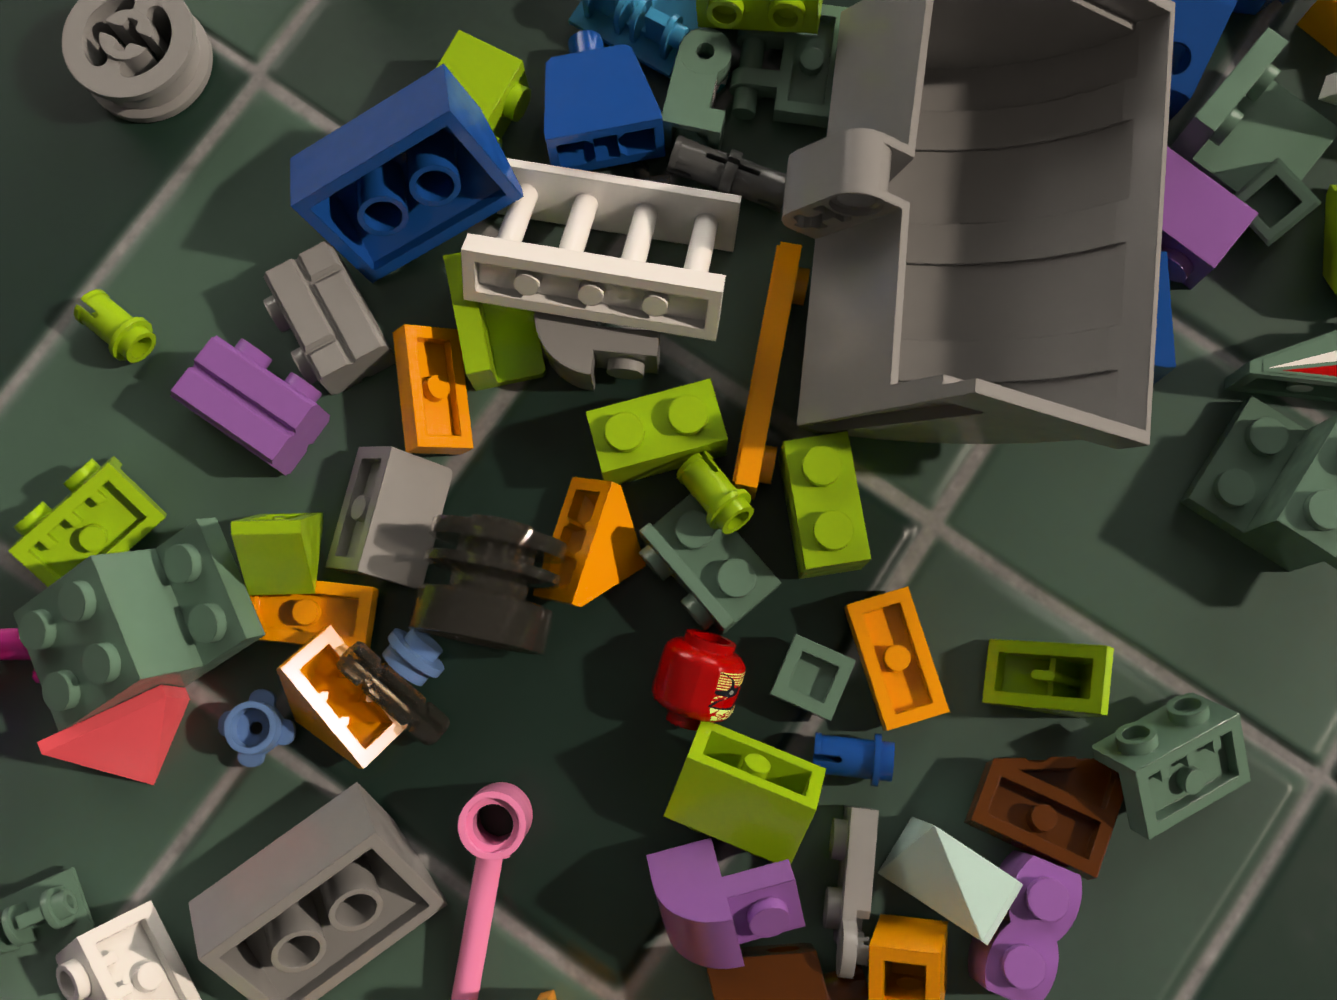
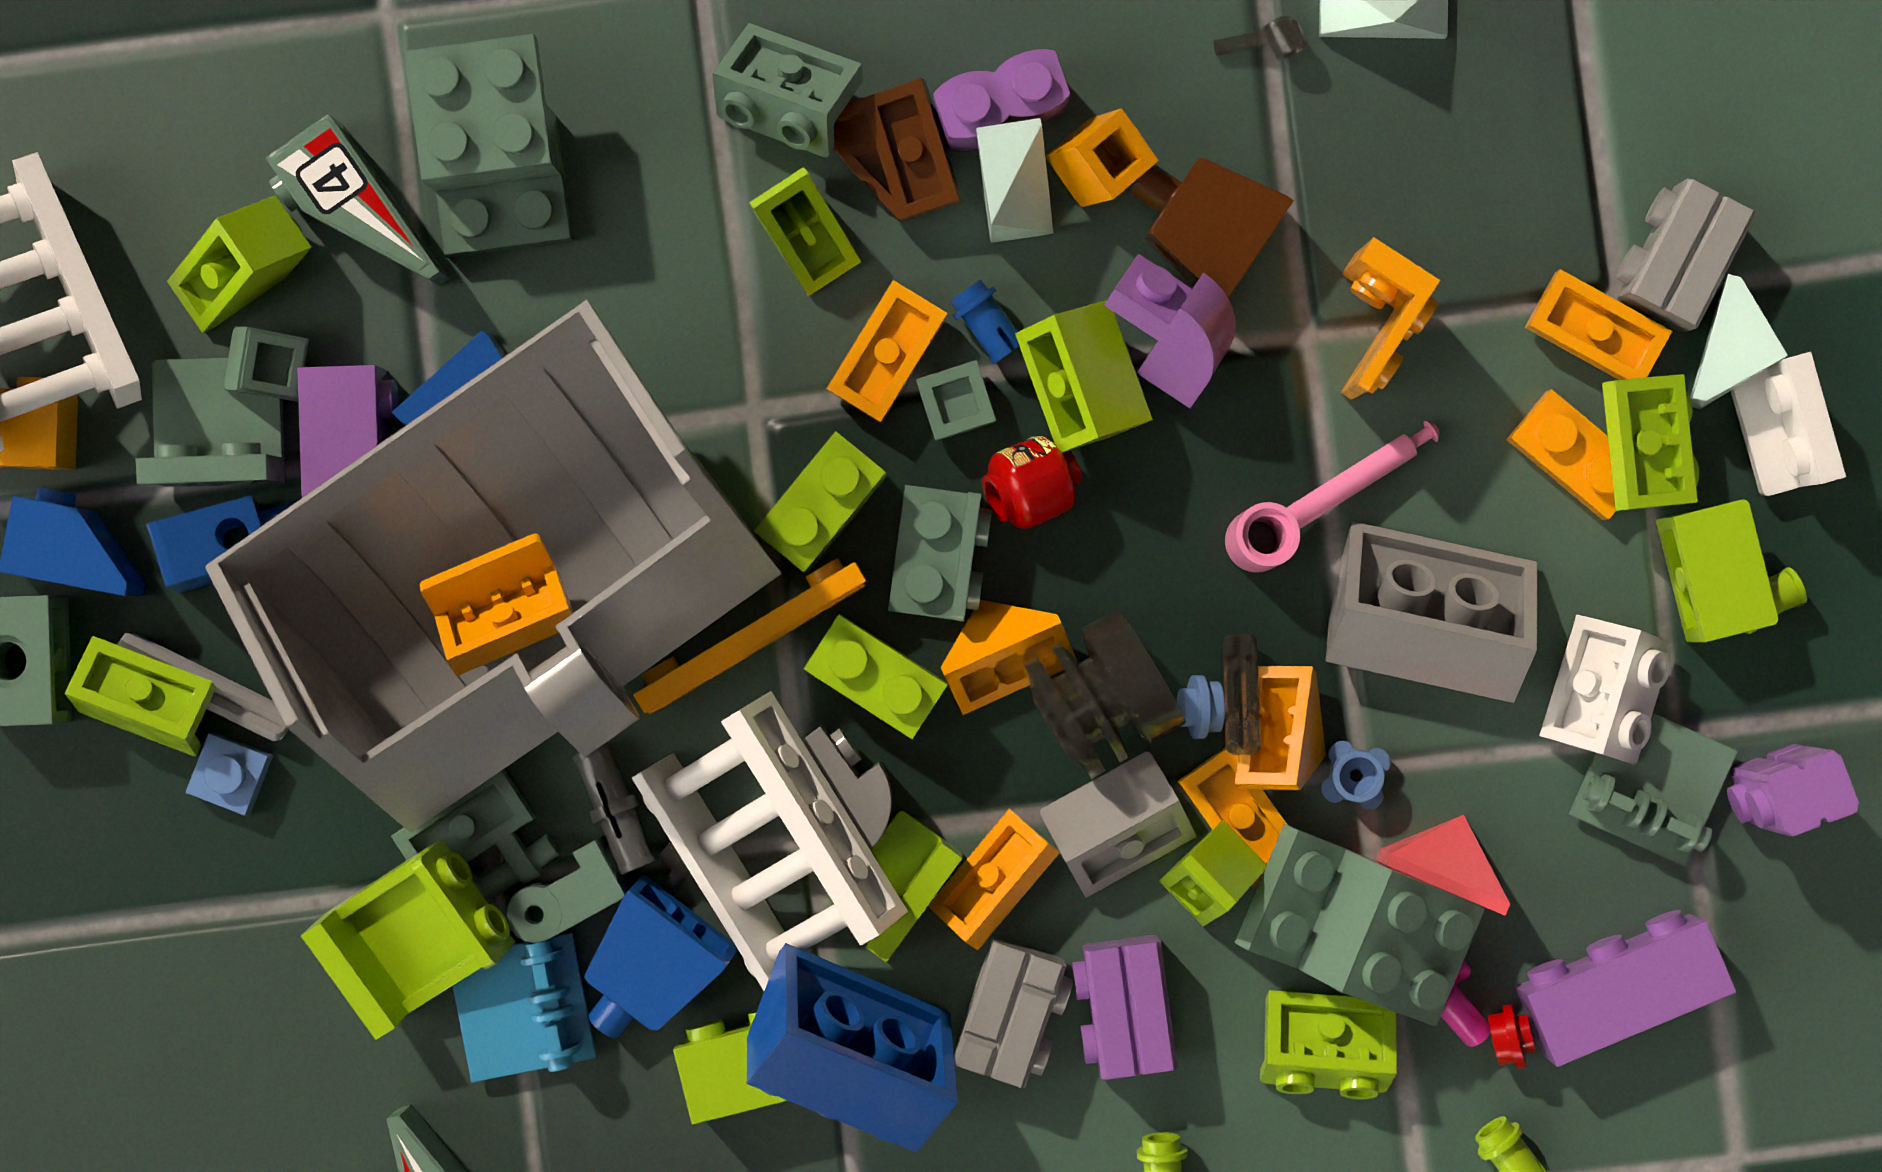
camera: 140 degrees left, 10 degrees up
lime pin [676,451,754,534] -> none
light grey hinge [823,805,879,979] -> none
none -> light orange bracket [419,533,573,677]

